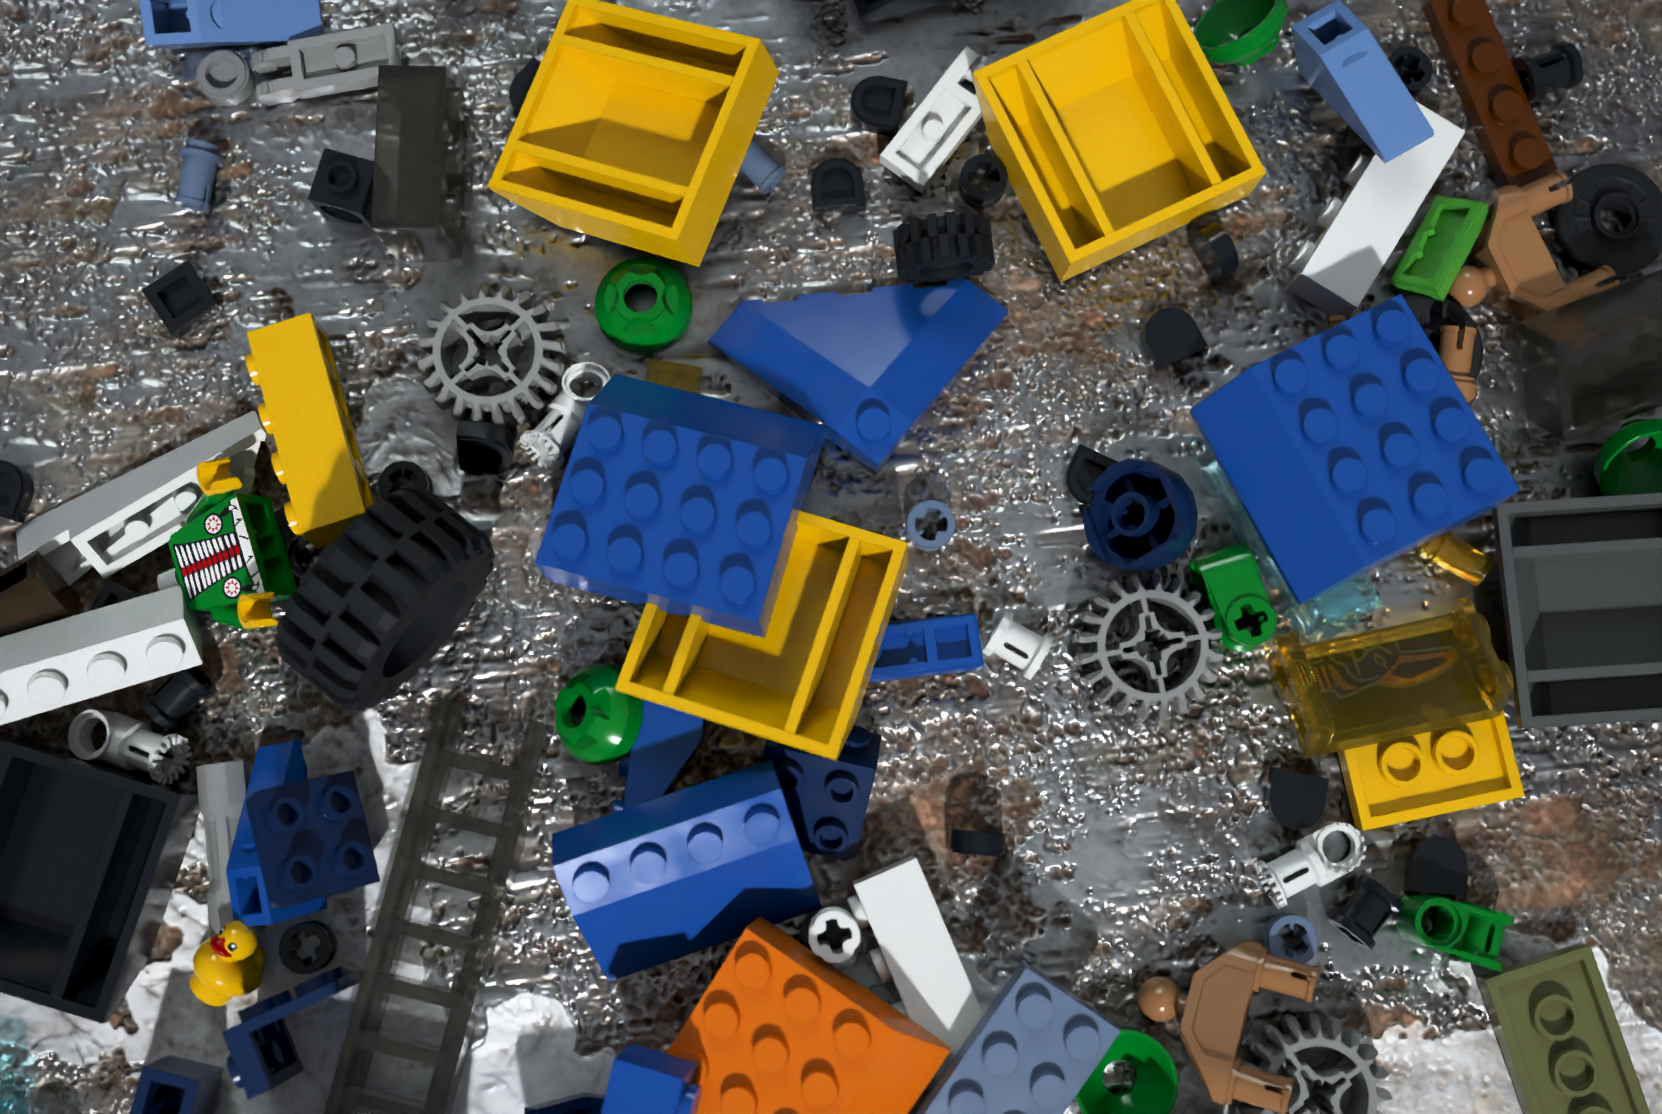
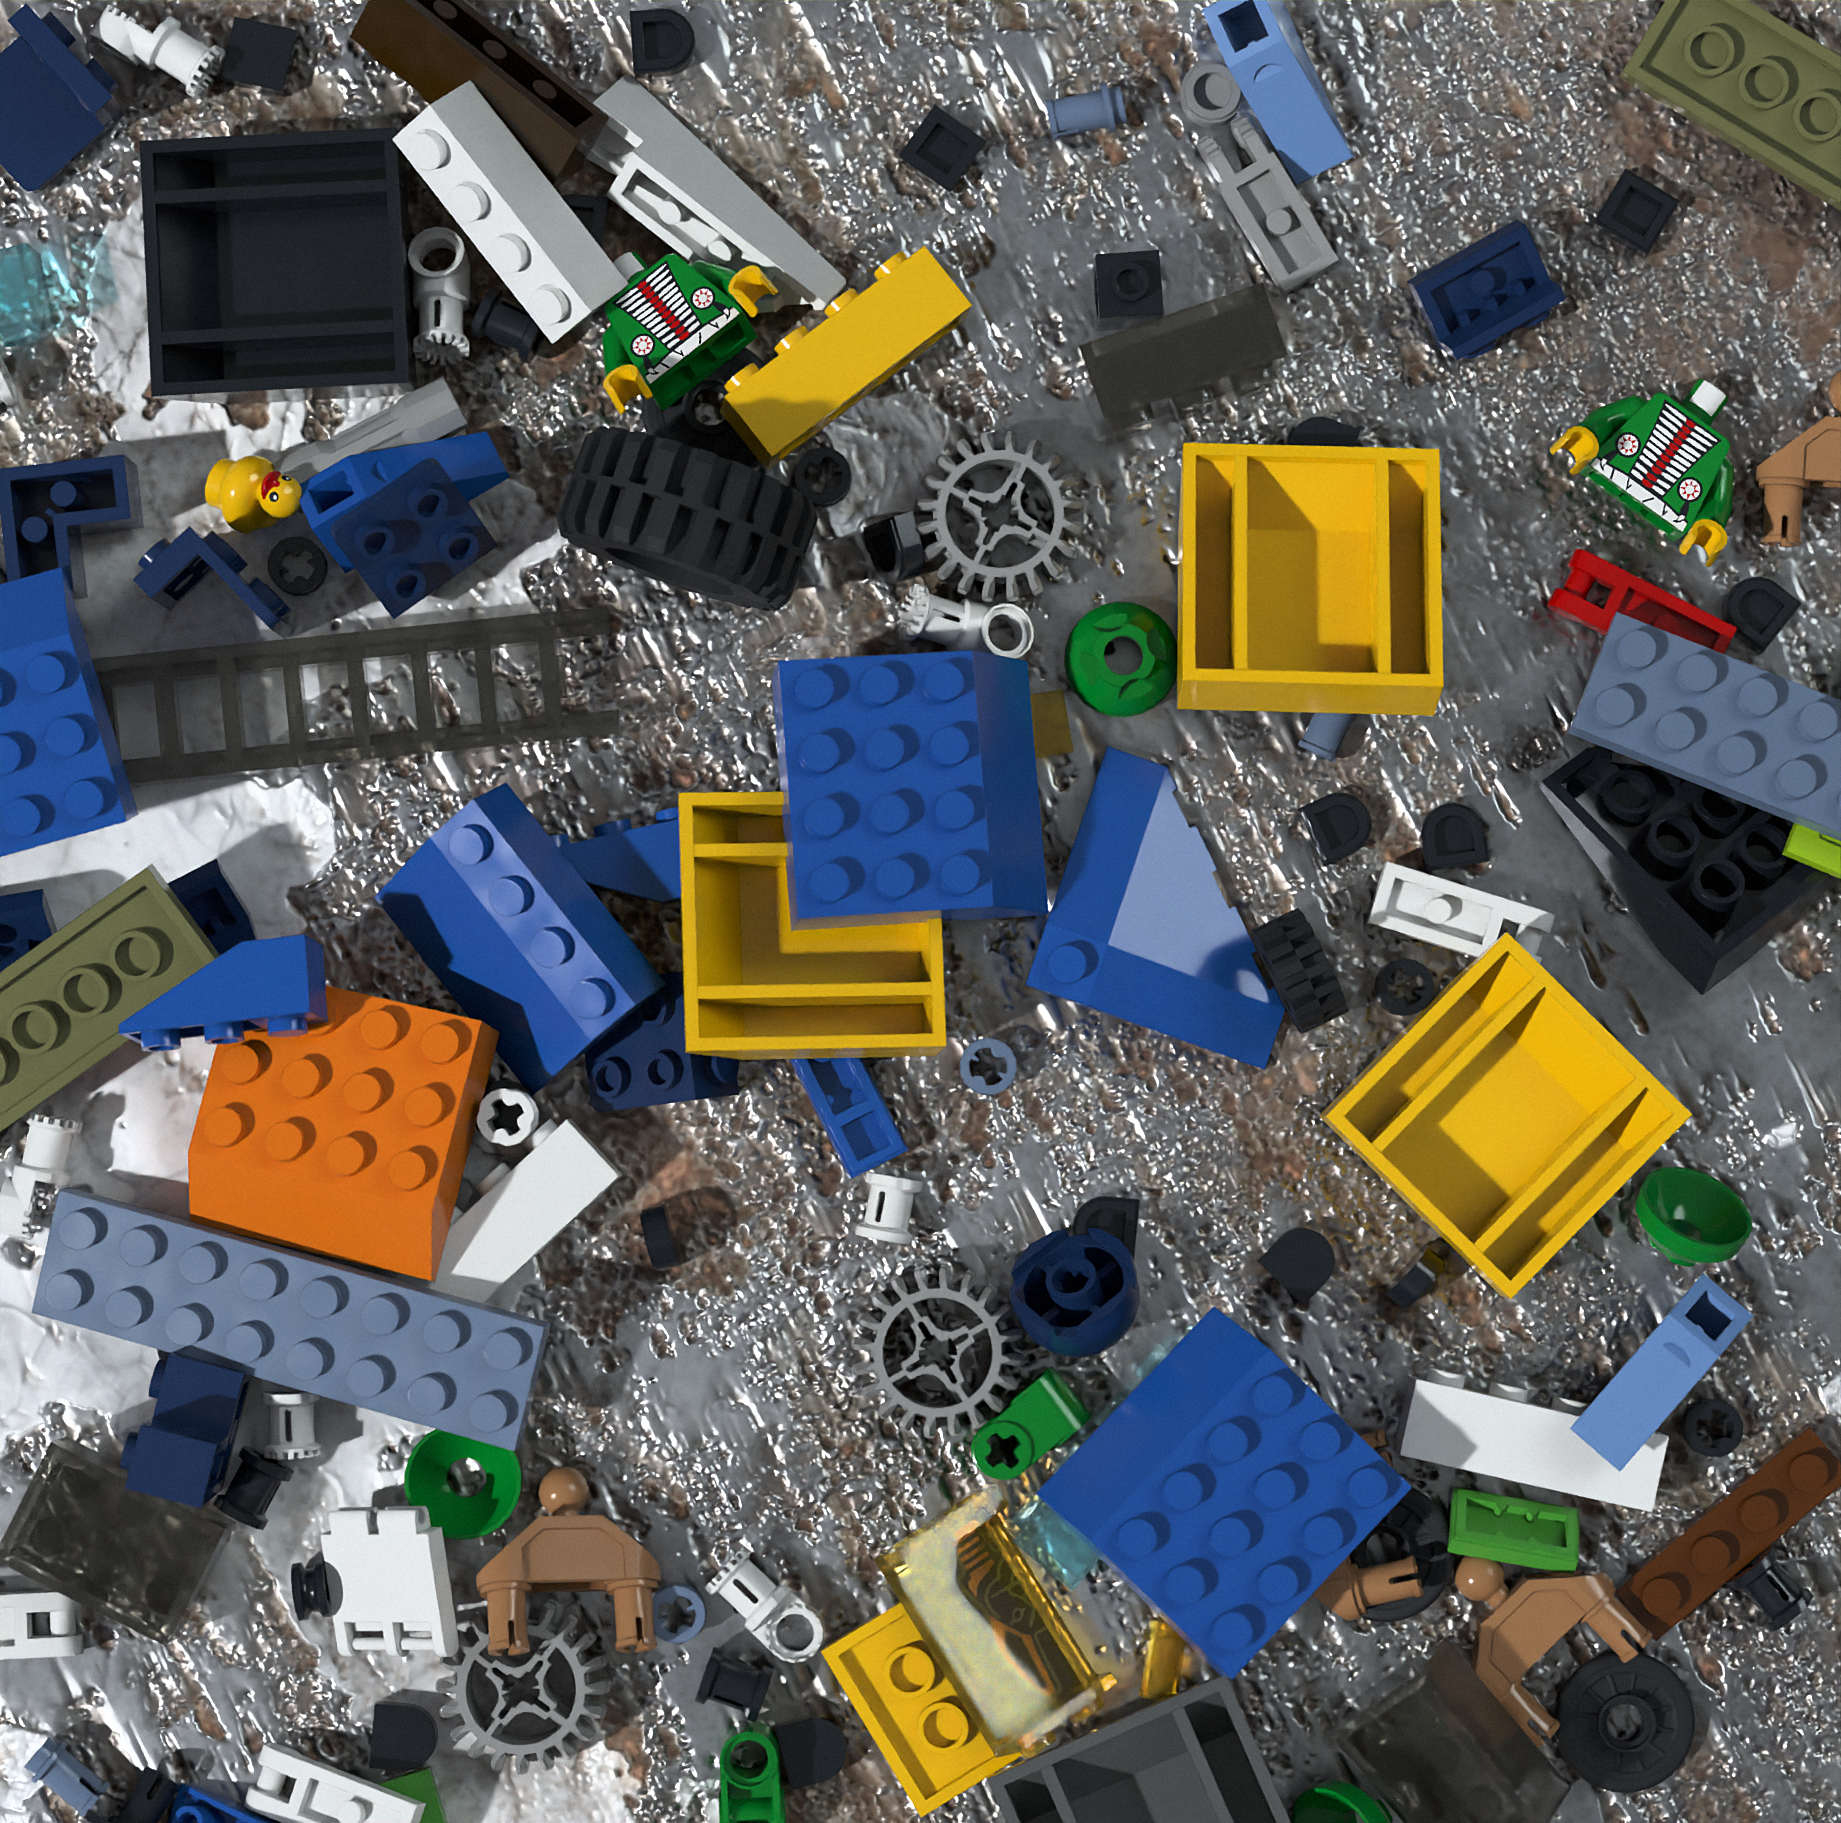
camera: 75 degrees right, 5 degrees up
green piece [554,663,643,766] -> none
black tile [1265,767,1329,829] -> none

